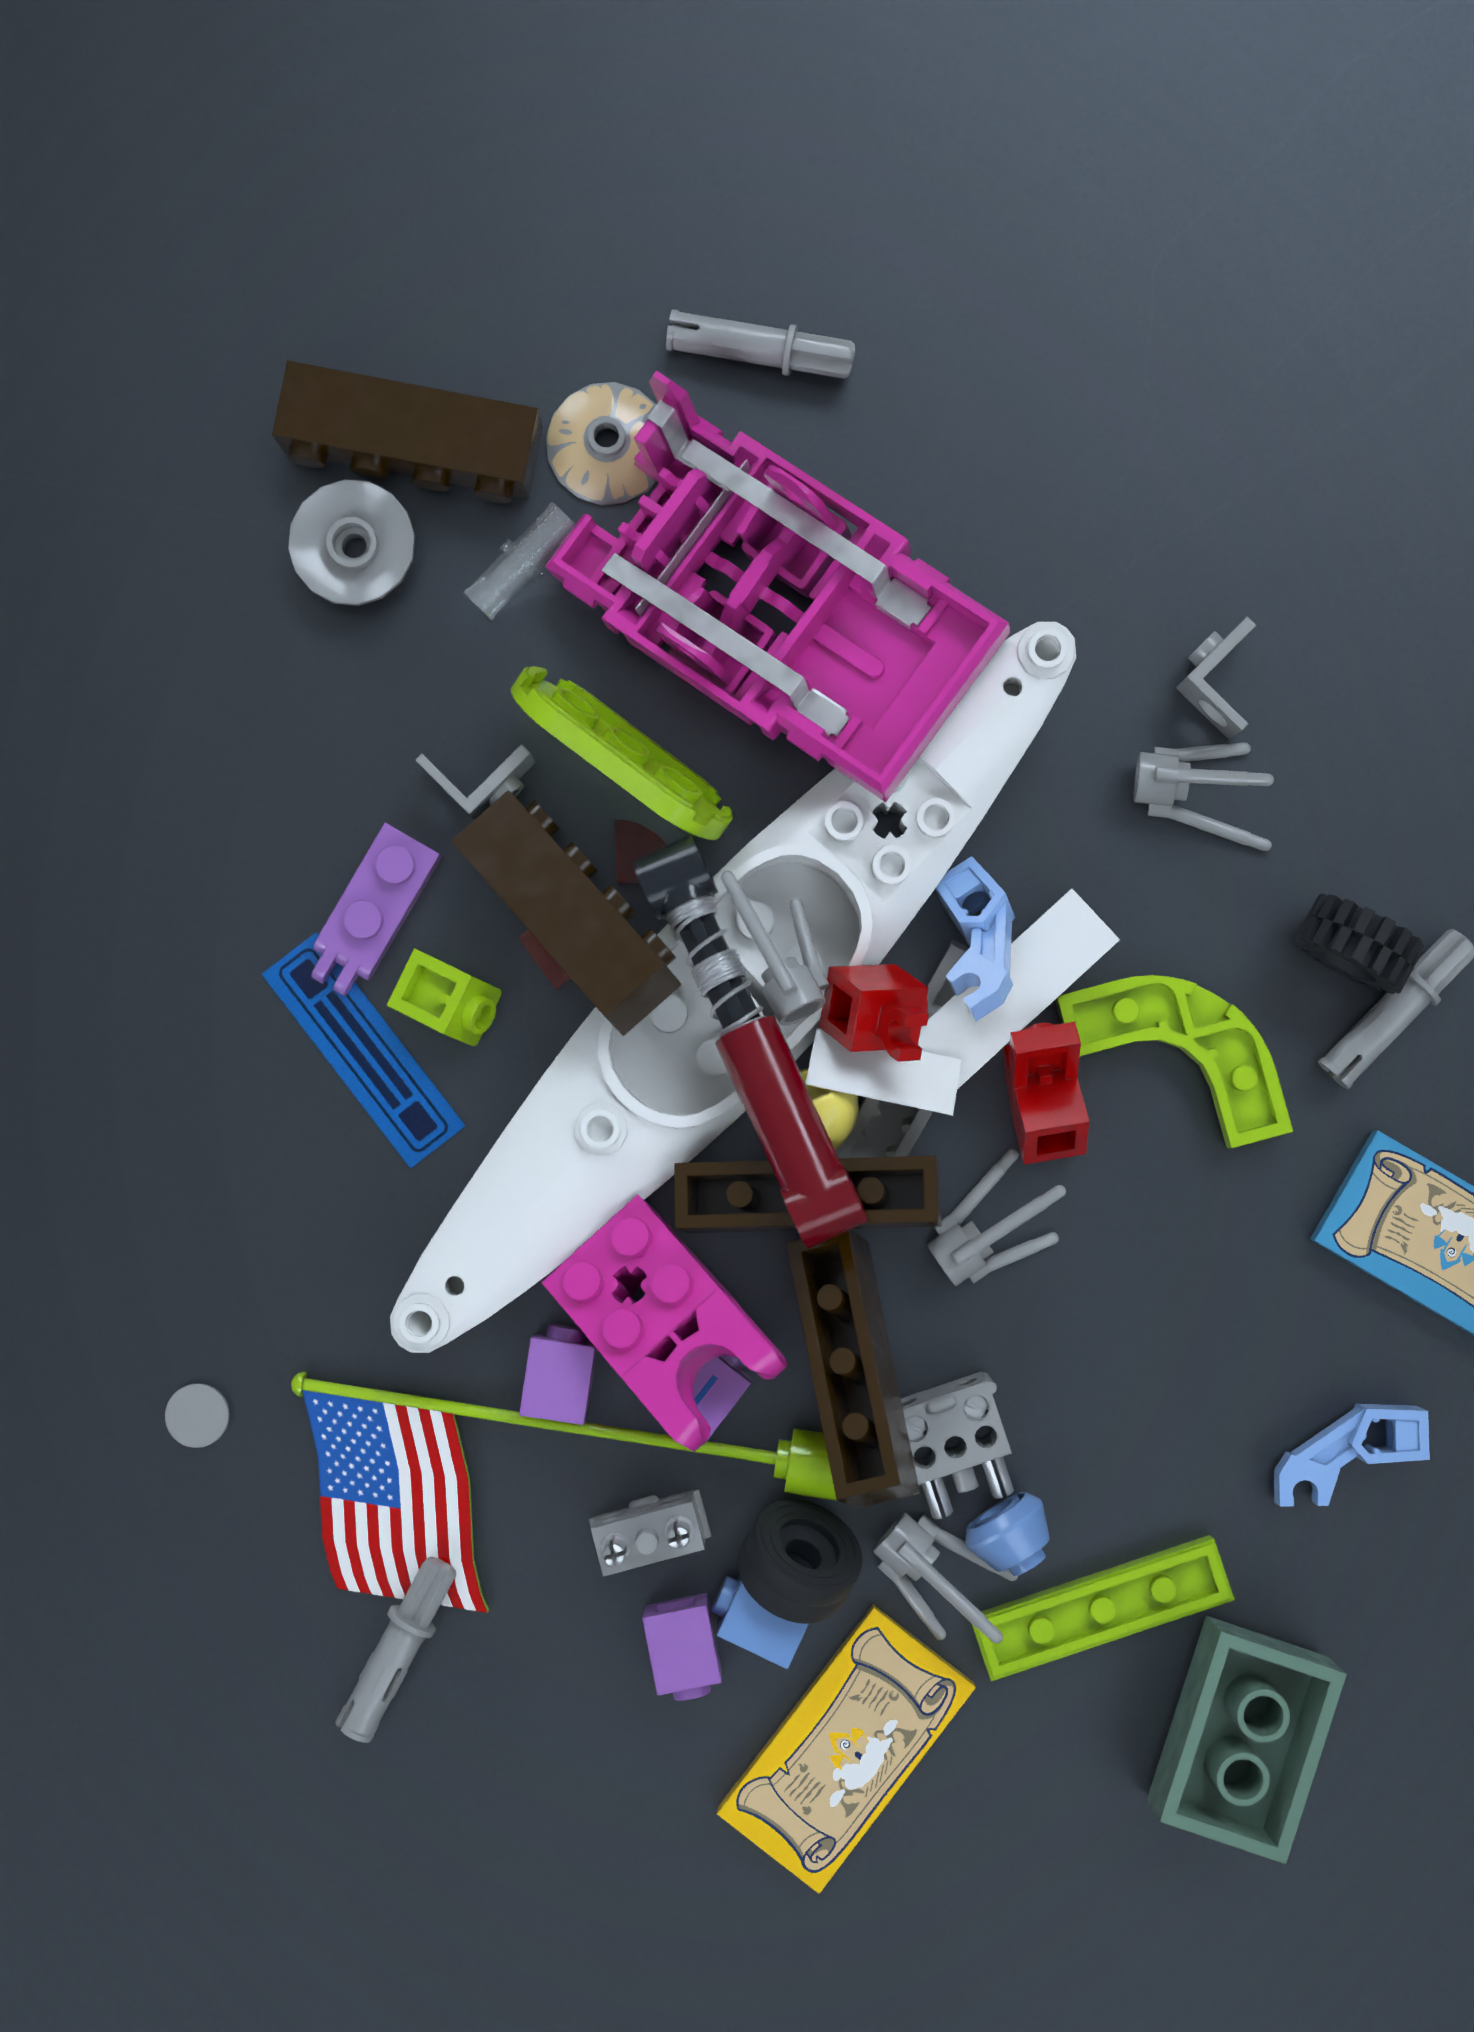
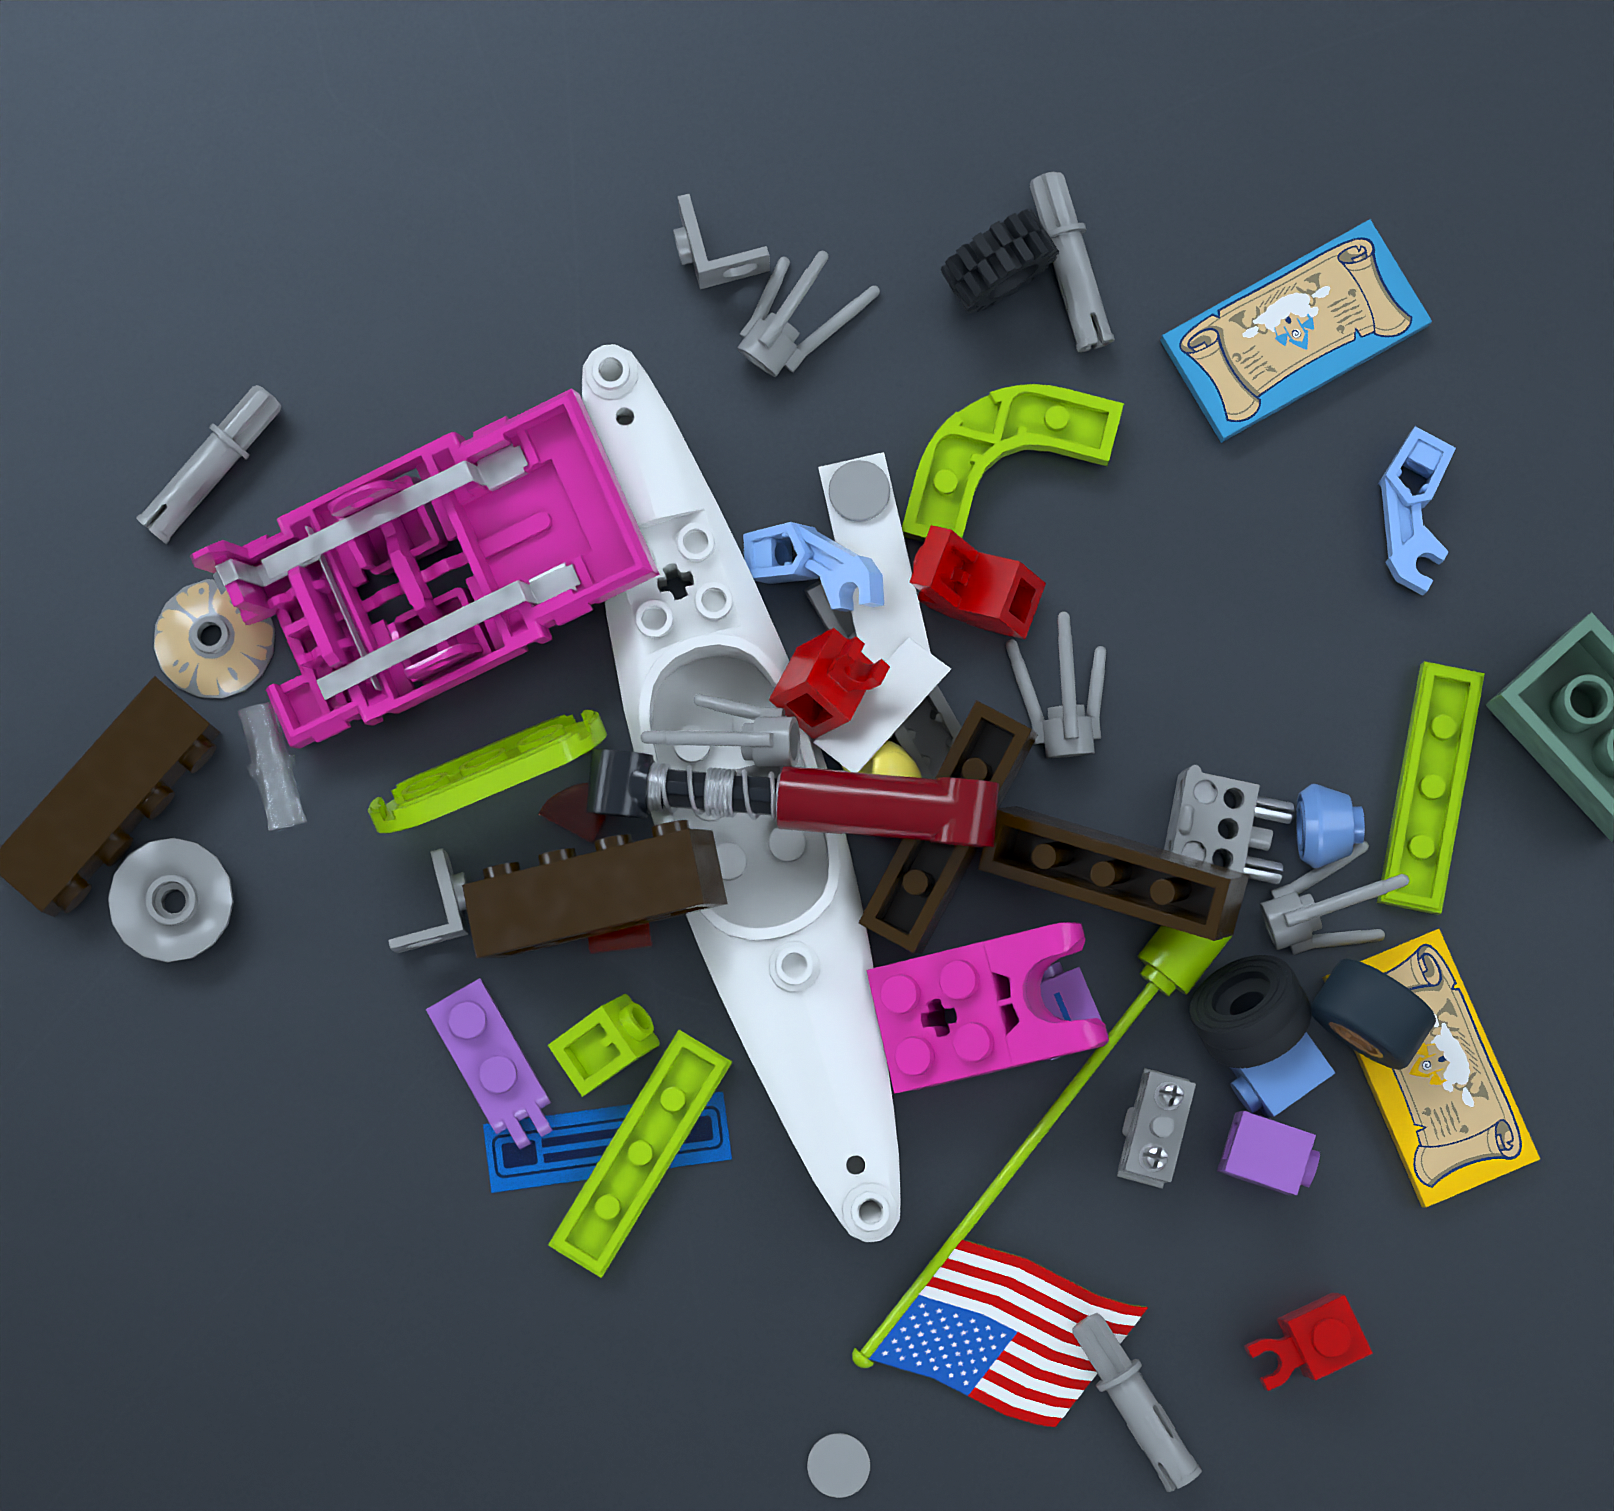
camera: 65 degrees left, 5 degrees down
medium lavender brick [519,1324,597,1425] -> none
none -> lime tile [548,1030,732,1278]
none -> light grey piece [829,460,890,521]
none -> red brick [1244,1292,1373,1391]
none -> black wheel [1311,958,1436,1070]

